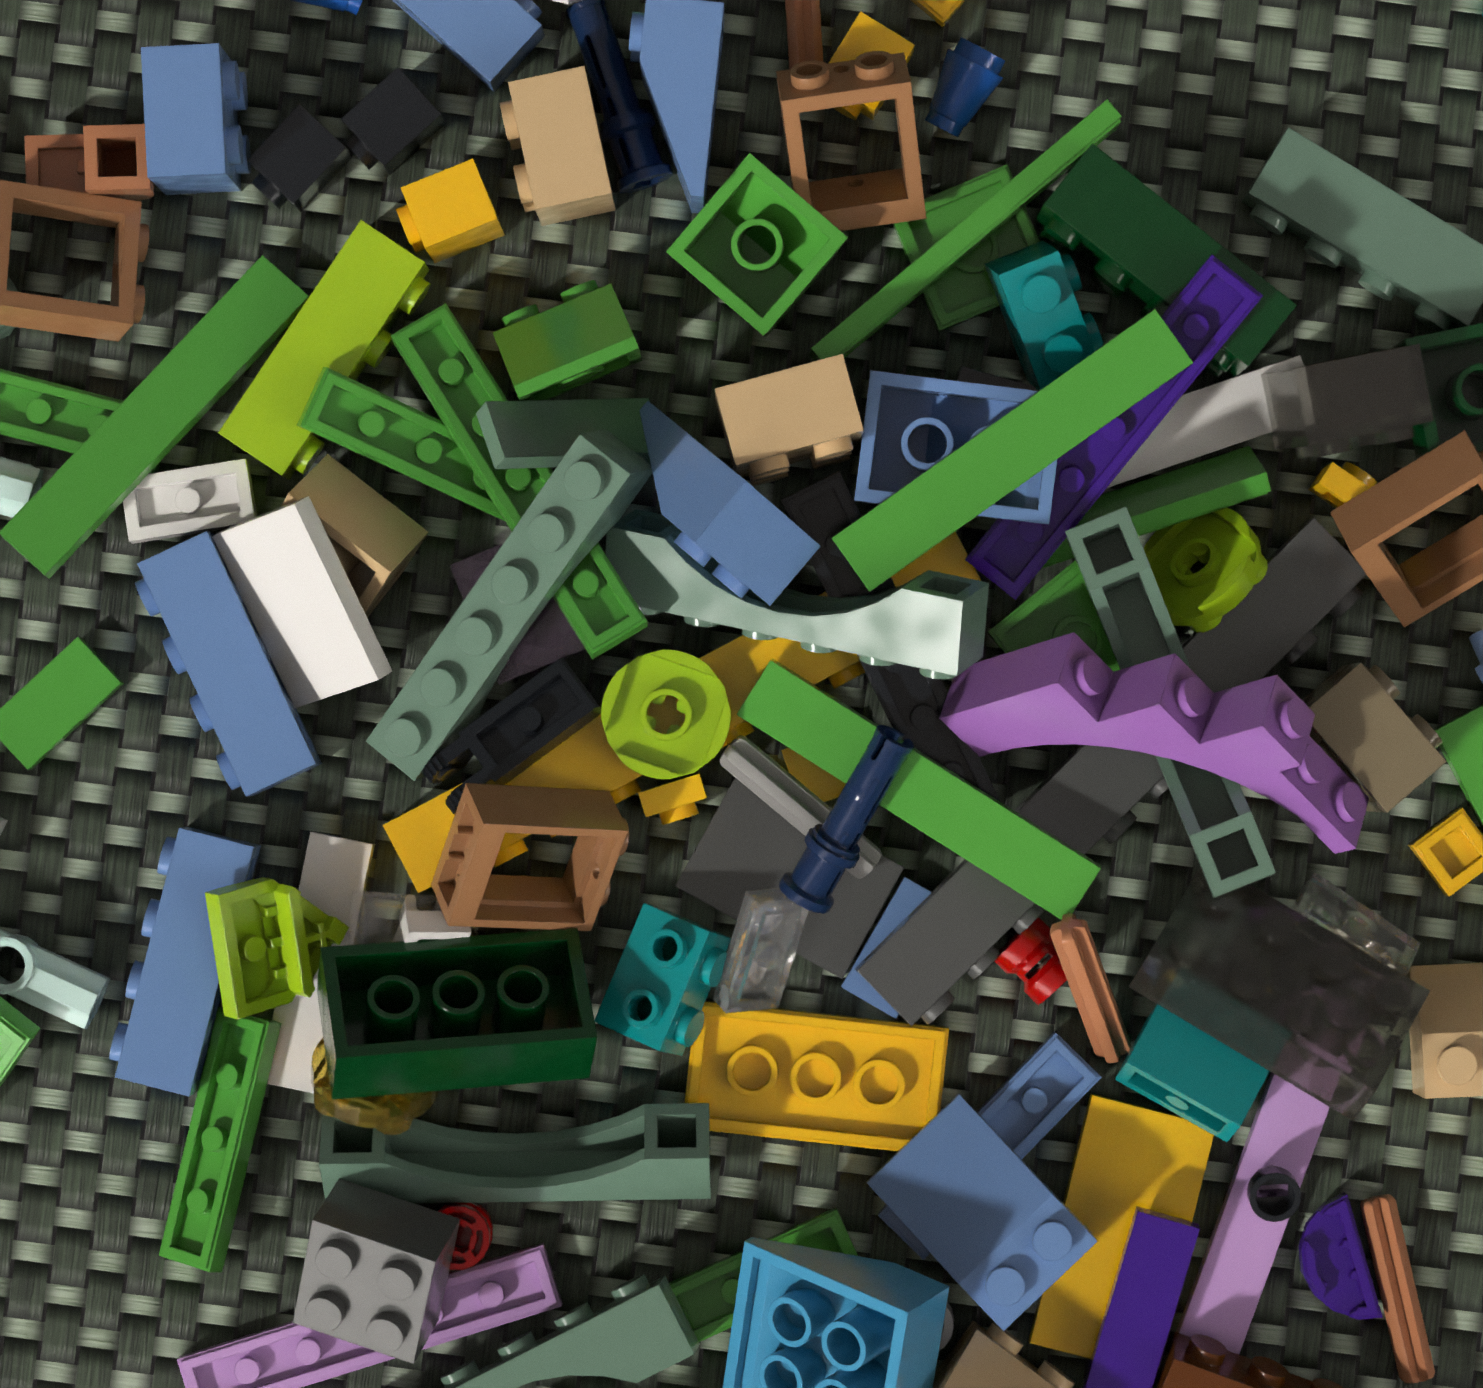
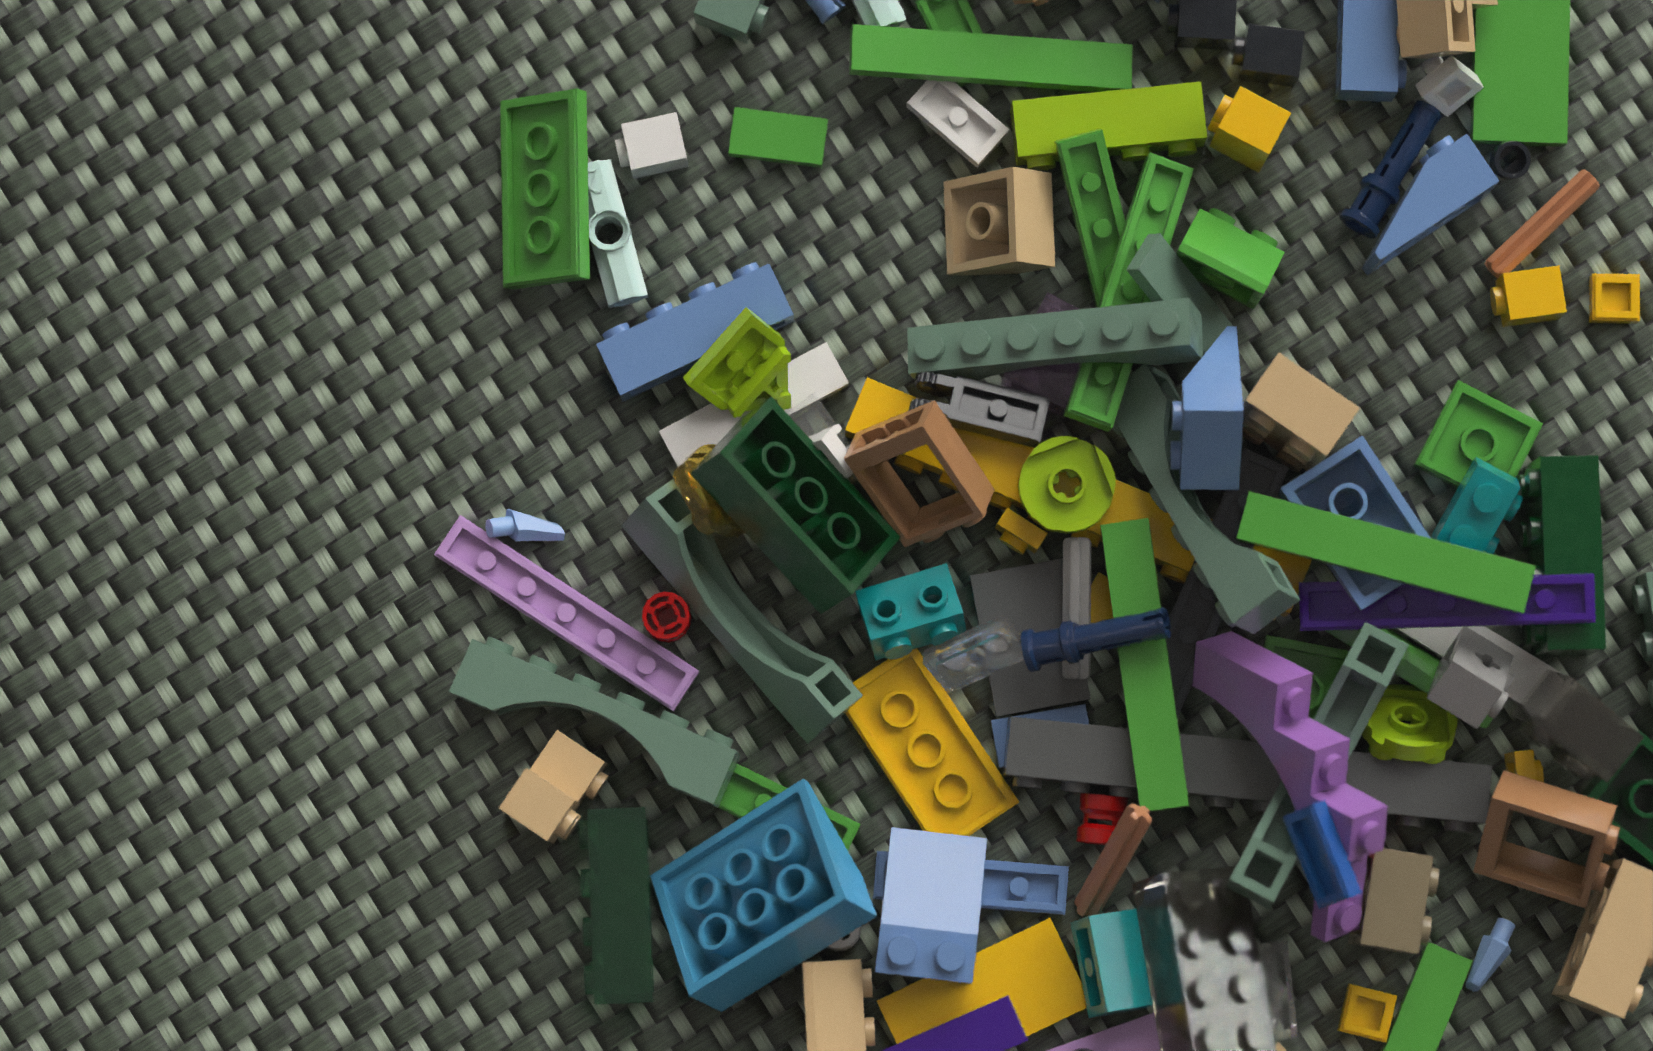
camera: 50 degrees right, 5 degrees down
medium blue brick [135,531,322,797] -> none
bright green tile [159,1007,282,1272] -> none
white tile [212,496,392,708] -> none
dark grey brick [292,1178,460,1364] -> none
tan brick [500,66,616,226] -> none
bright green slope [666,153,848,336] -> none
medium nougat window [776,51,926,231] -> none
bright green tile [810,99,1122,361] -> none
blue cone [925,37,1006,137] -> none
none -> light blue bar [485,509,565,542]
none -> blue tile [1283,800,1362,909]
none -> light grey brick [1427,627,1514,729]

